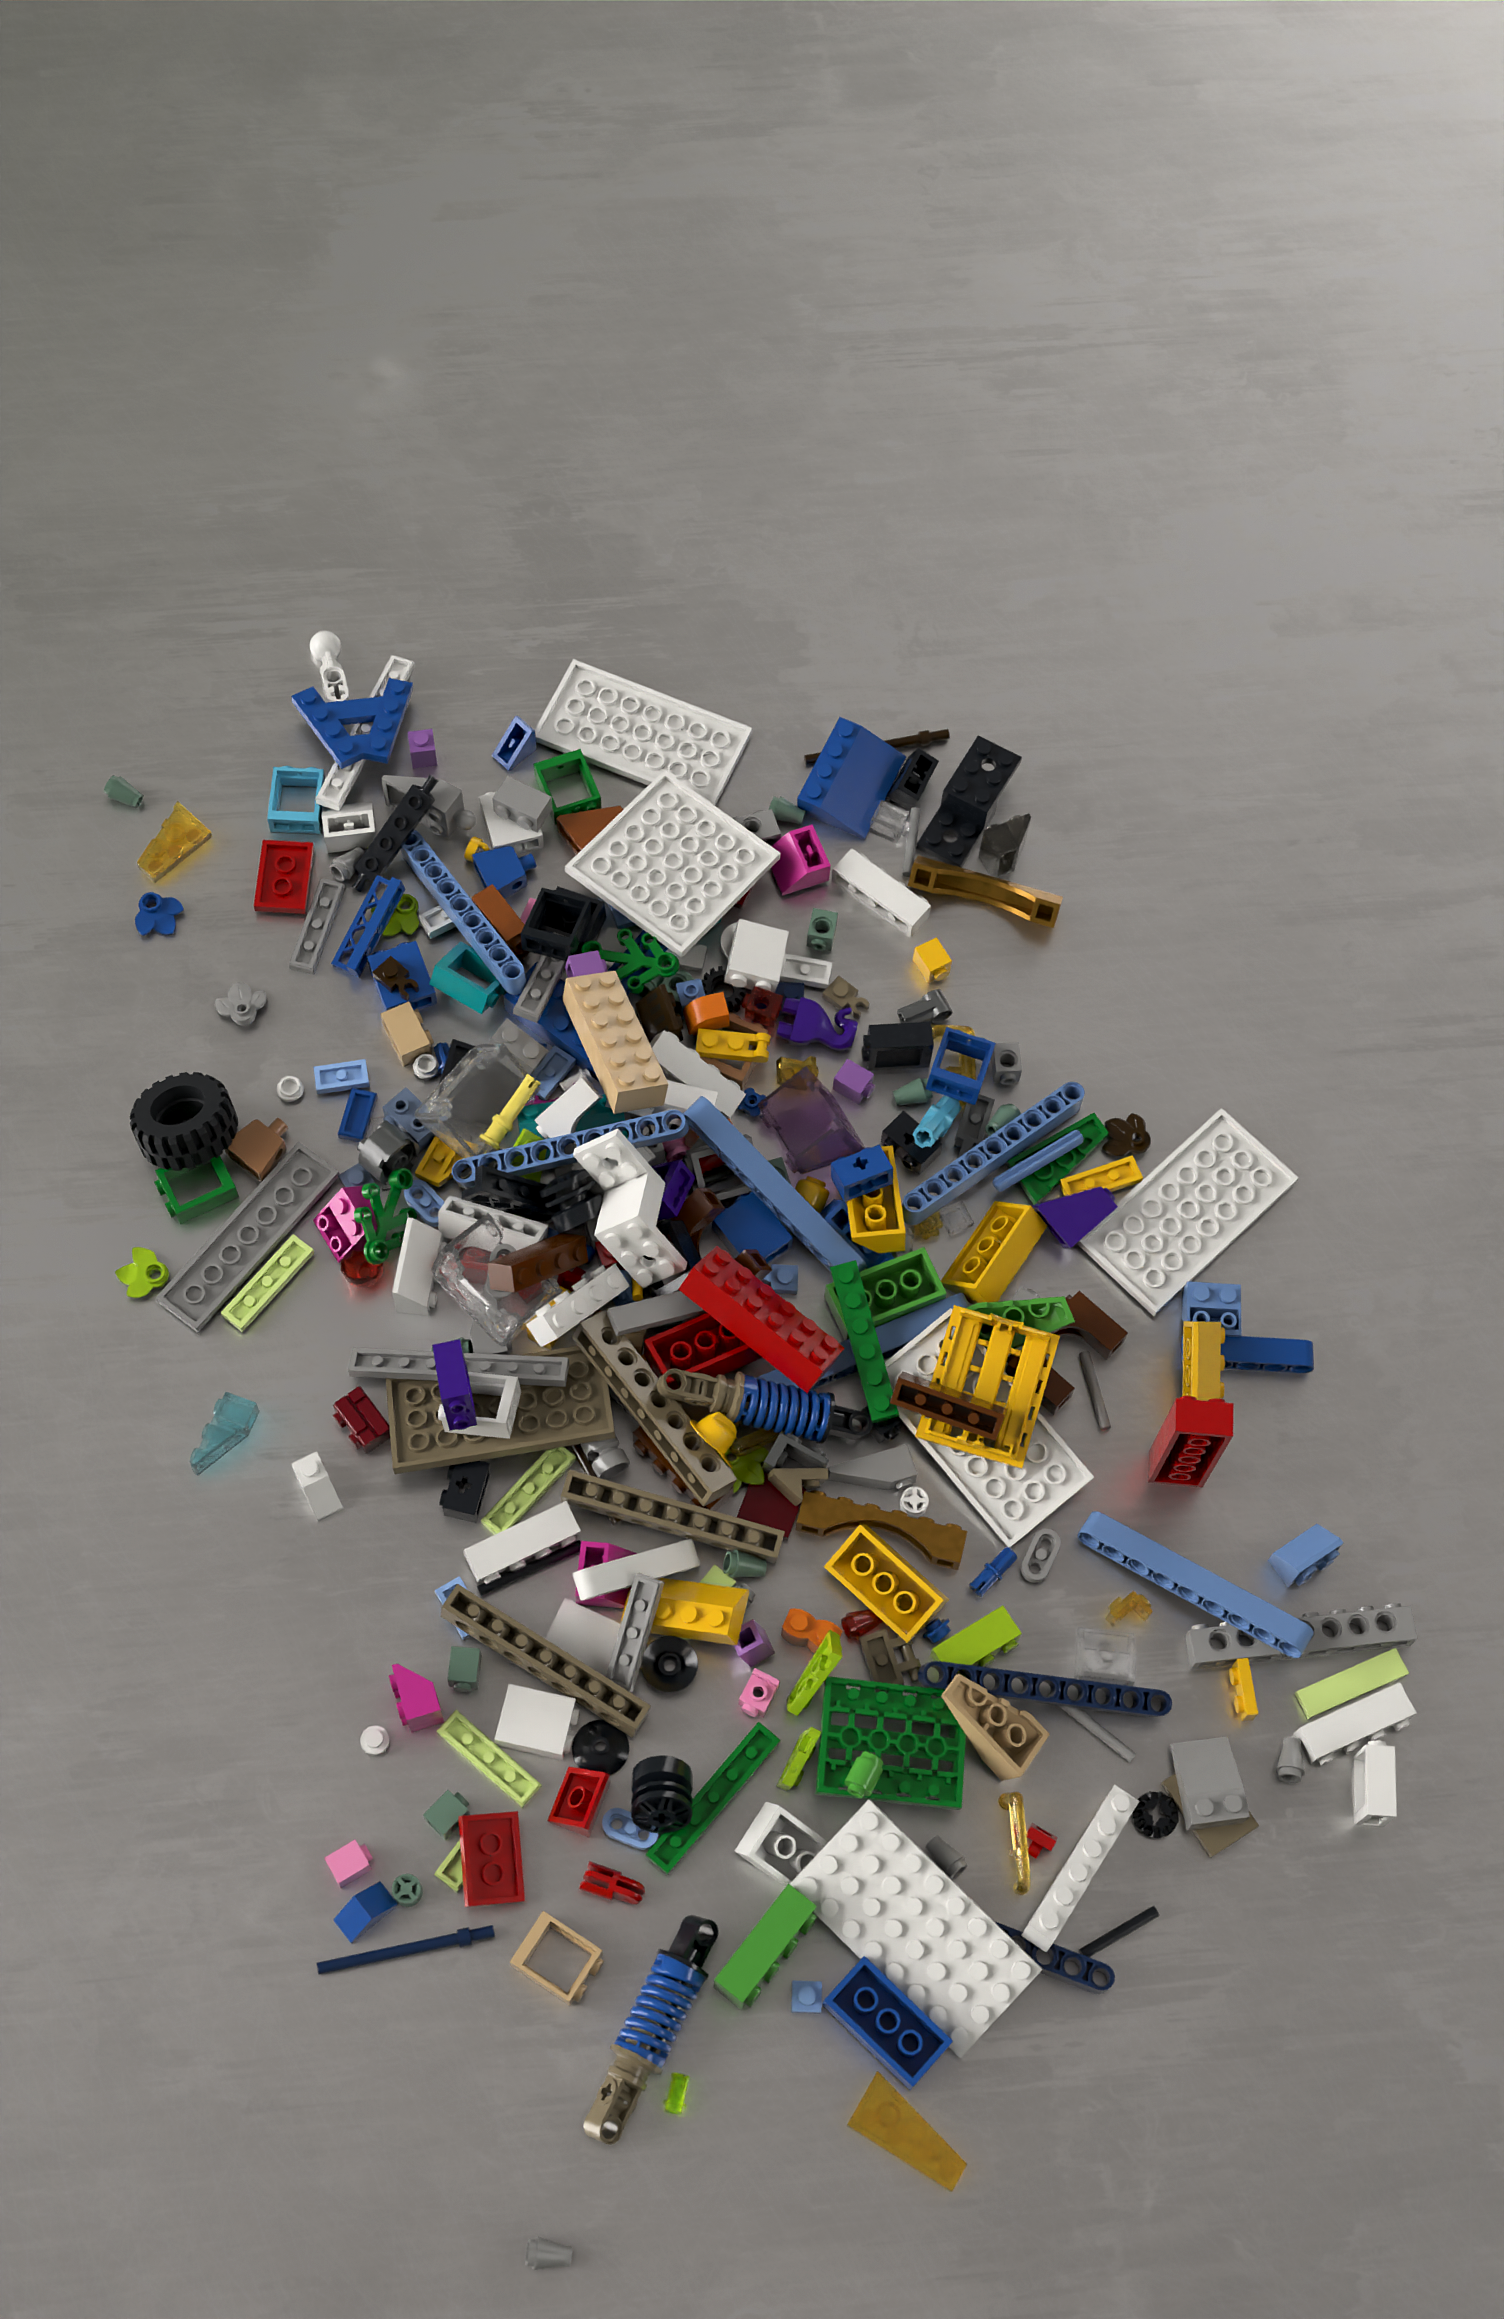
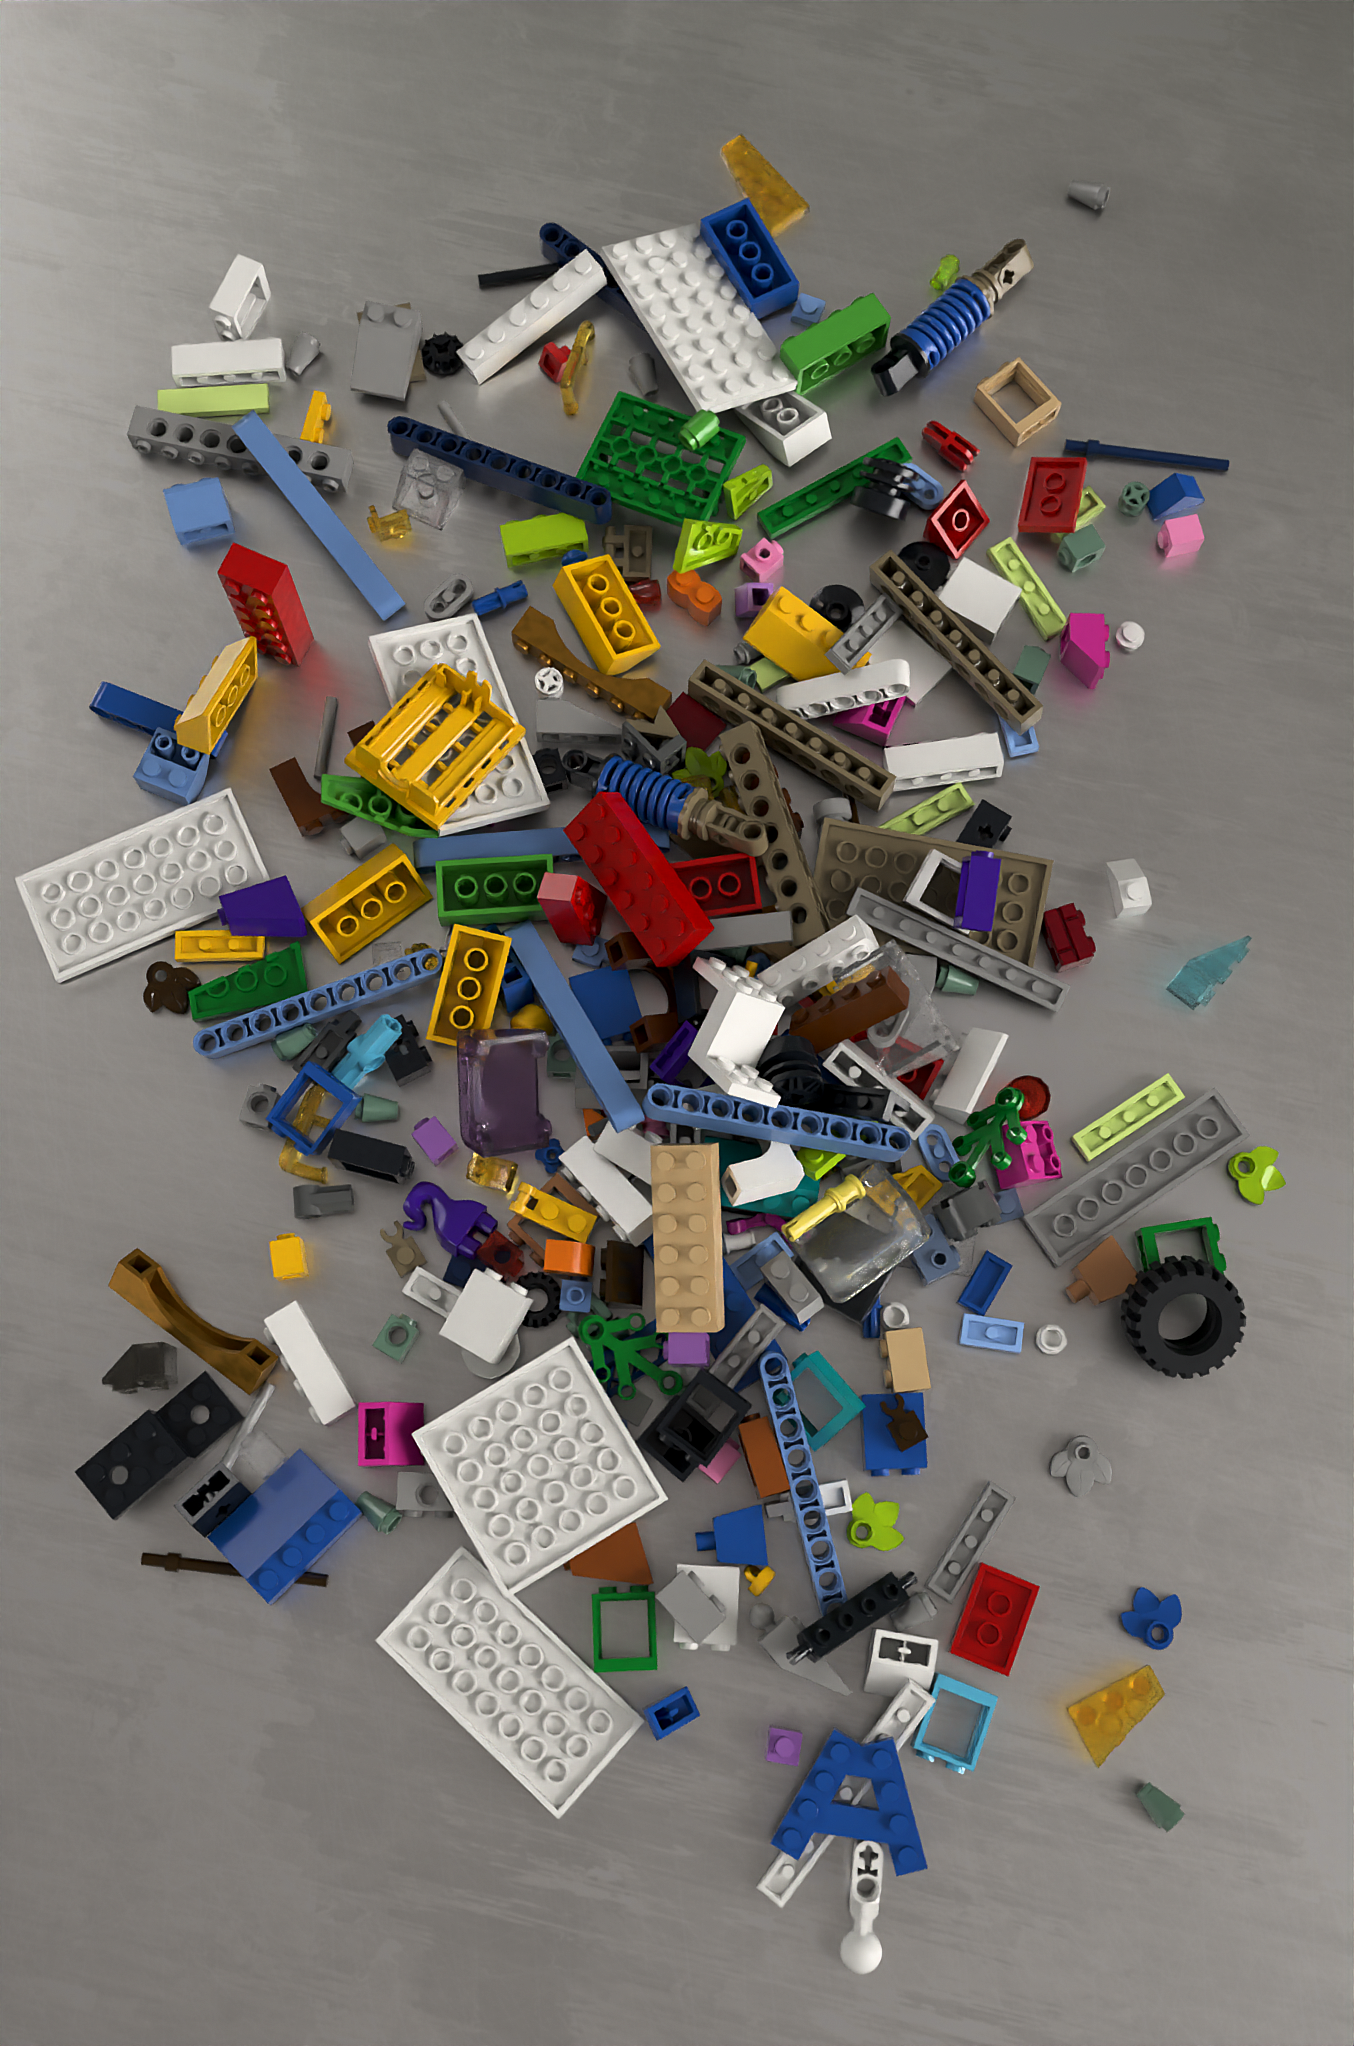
camera: 160 degrees left, 10 degrees up
blue fence [331,875,405,978] -> none
yellow piece [690,1412,737,1468] -> none
green plate [830,1260,899,1423] -> none
blue brick [831,1144,893,1202] -> none
reddish brown brick [890,1371,1007,1441] -> none
tan wedge [941,1674,1050,1781] -> none
medium blue axle [992,1130,1084,1192] -> none
none -> red wedge [537,872,608,946]

